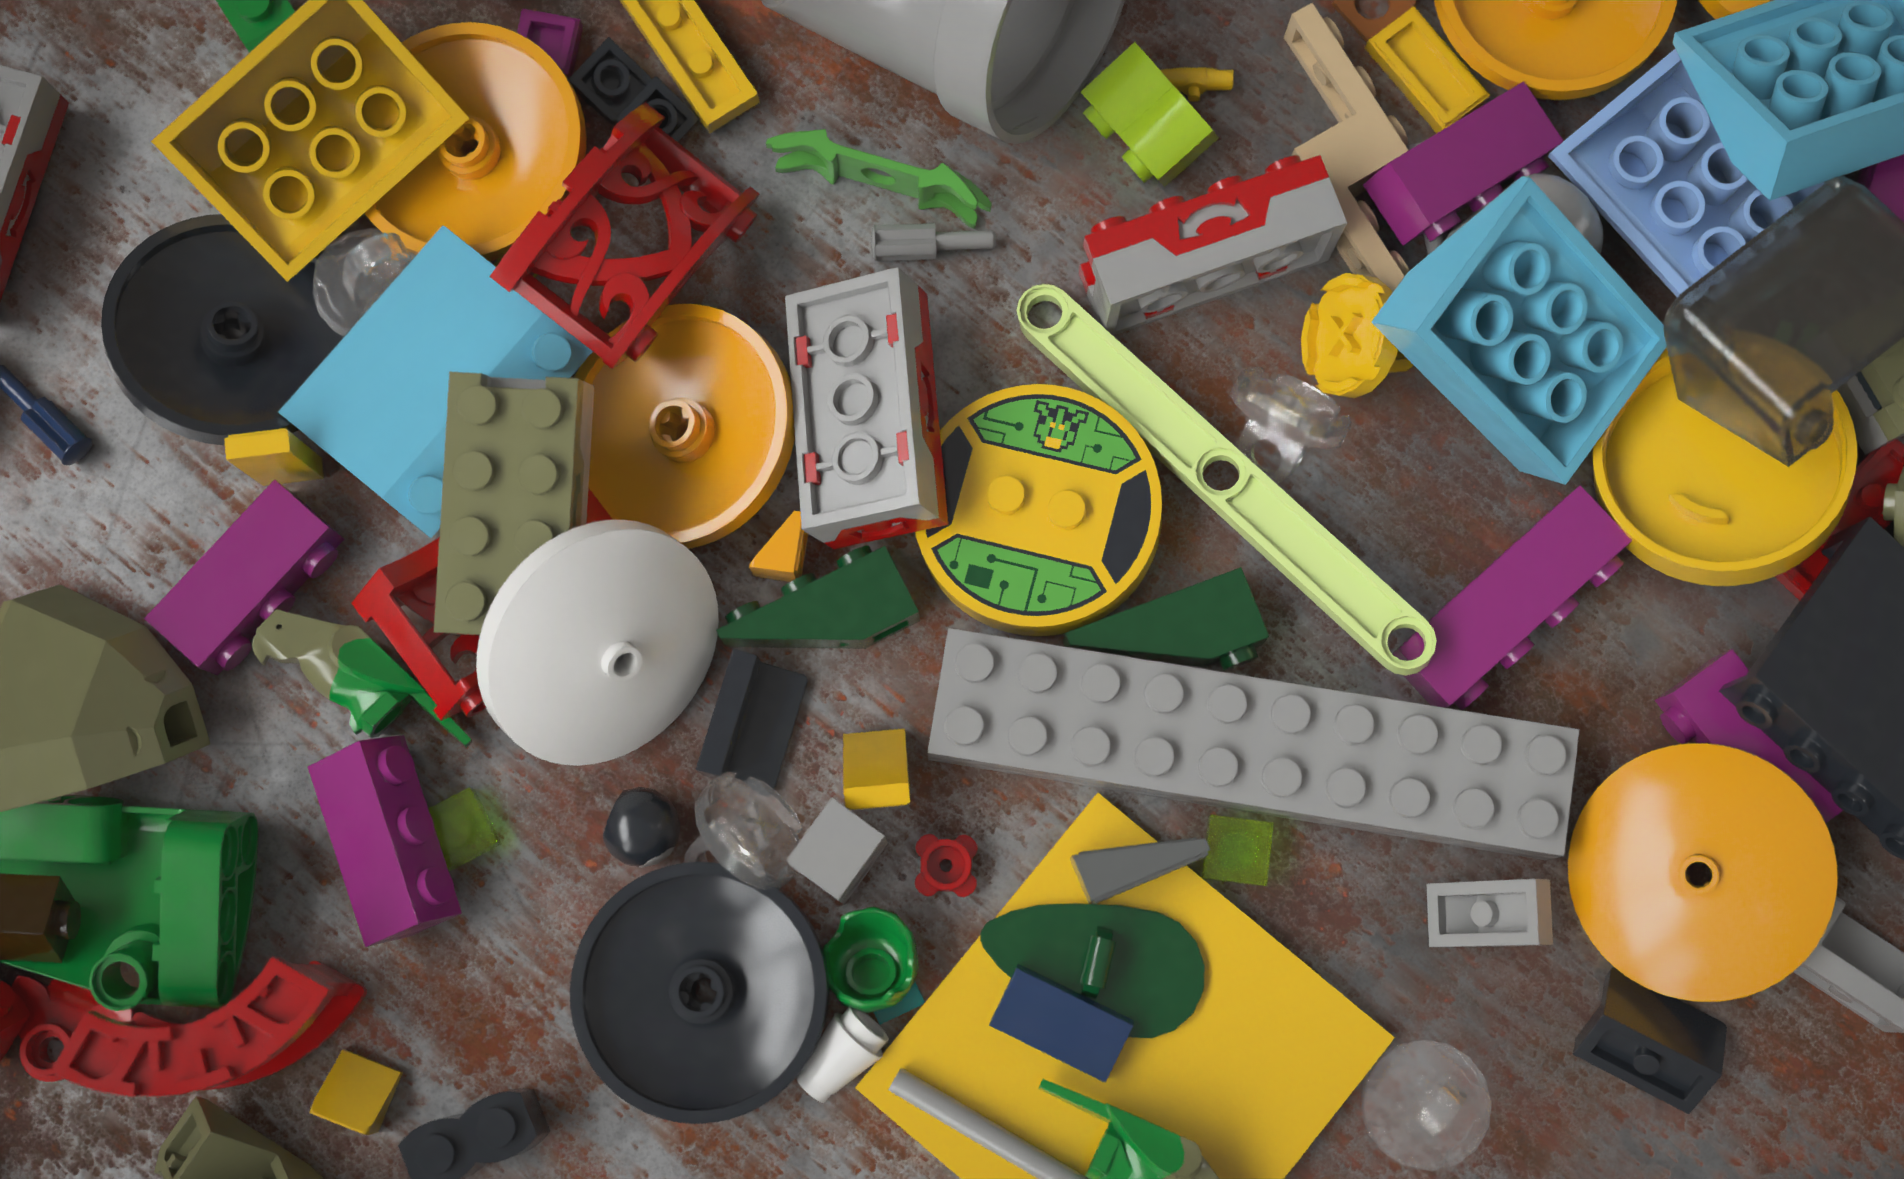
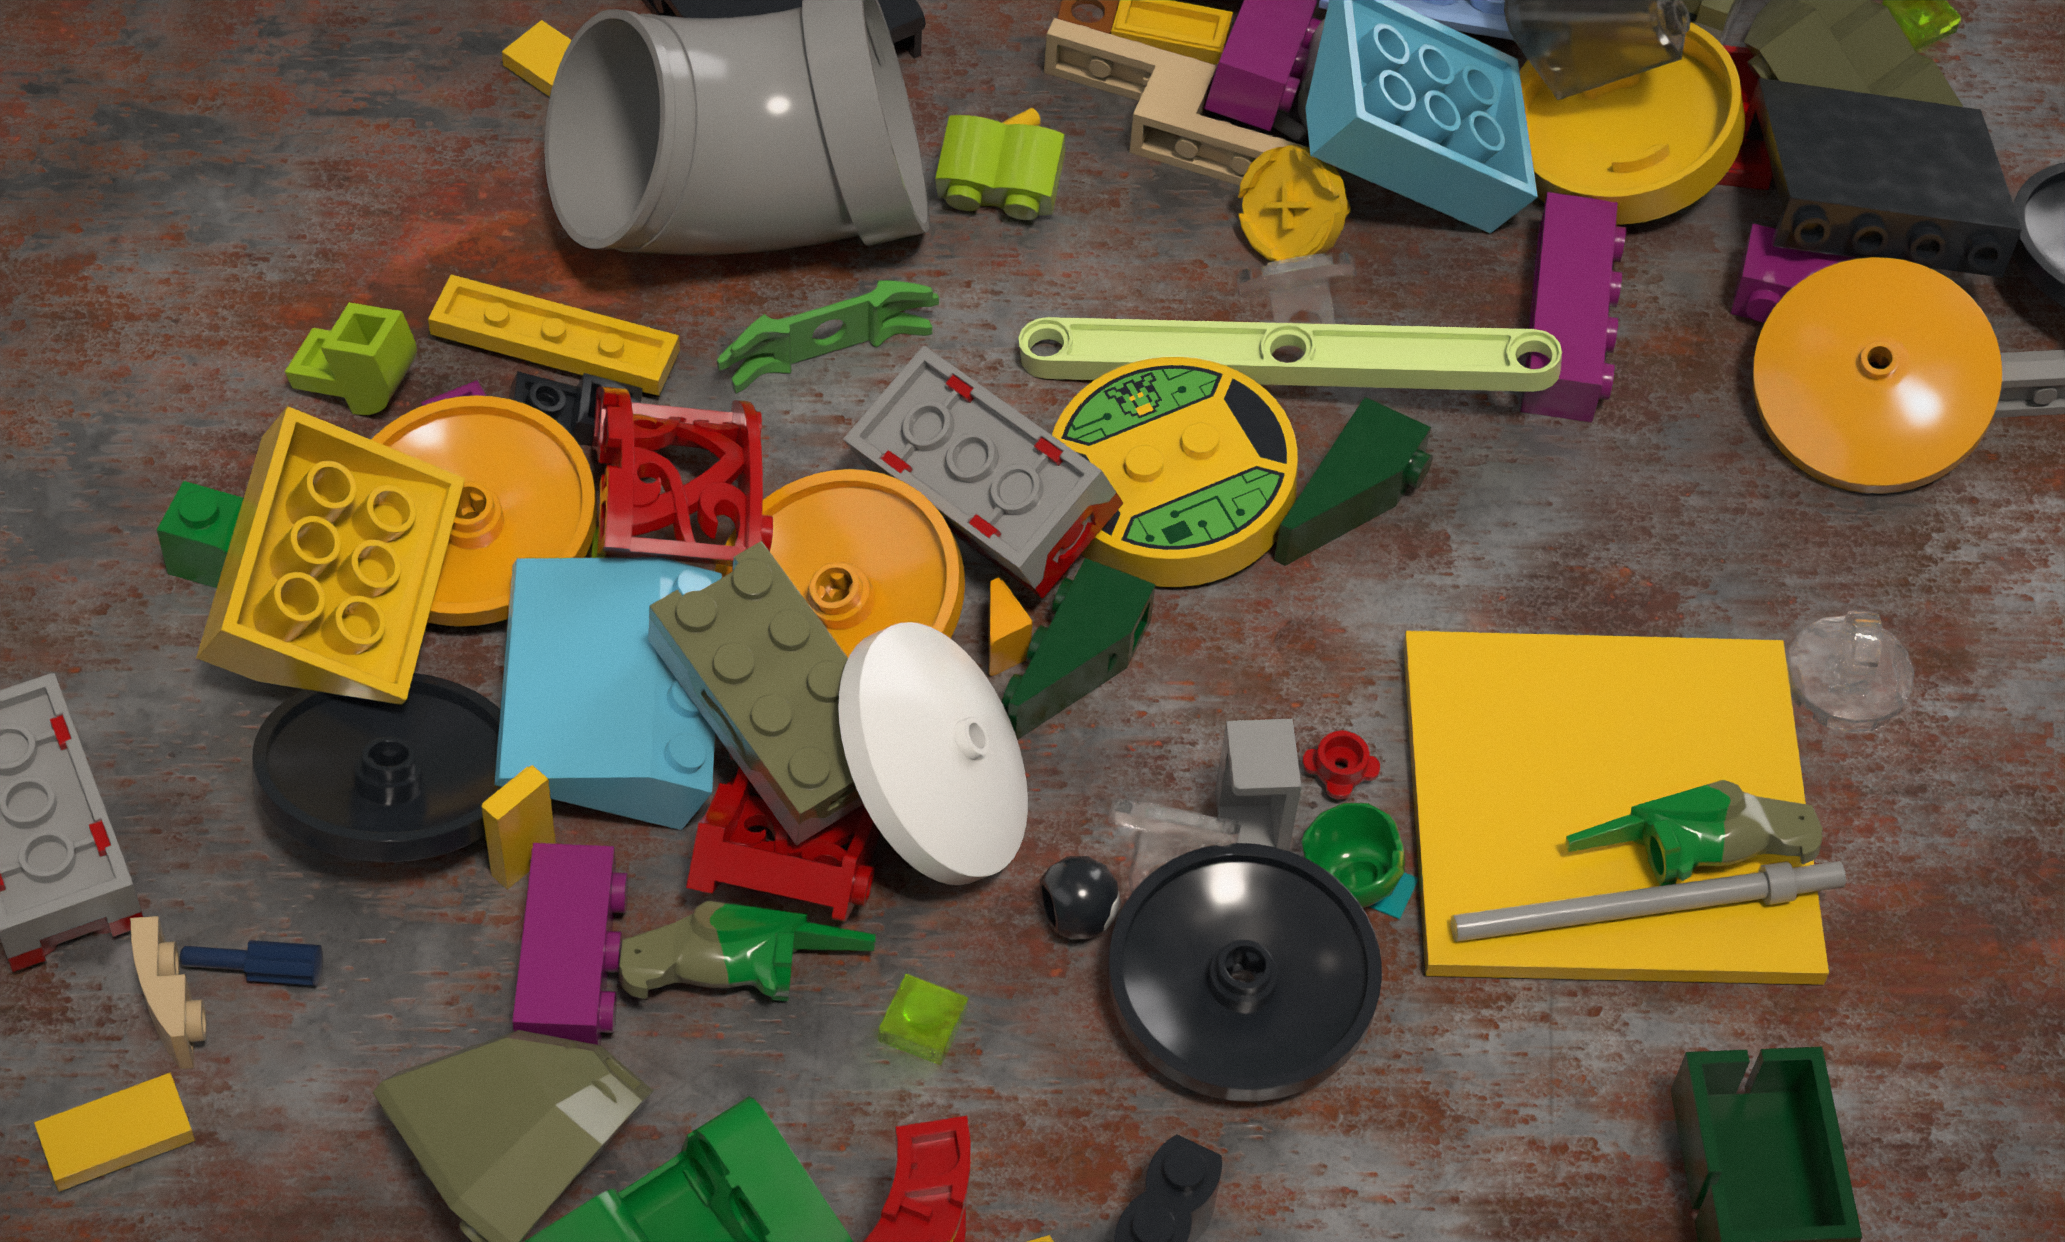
camera: 45 degrees left, 25 degrees down
magenta brick [308,735,462,947] -> none
clear tile [312,228,416,336] -> none
black panel [695,648,808,794] -> none
white cone [796,1007,889,1103] -> none
yellow tile [843,728,910,810] -> none
light grey axle [871,223,996,261] -> none
light grey brick [928,628,1579,860] -> none
dark green shield [980,903,1205,1039] -> none
dark blue tile [989,964,1134,1083] -> none
dark grey slope [1070,838,1210,905] -> none
light grey piece [1079,155,1347,335] -> none
clear neon green plate [1201,815,1274,887] -> none
light grey slope [1426,879,1553,947] -> none
black panel [1573,967,1727,1114] -> none

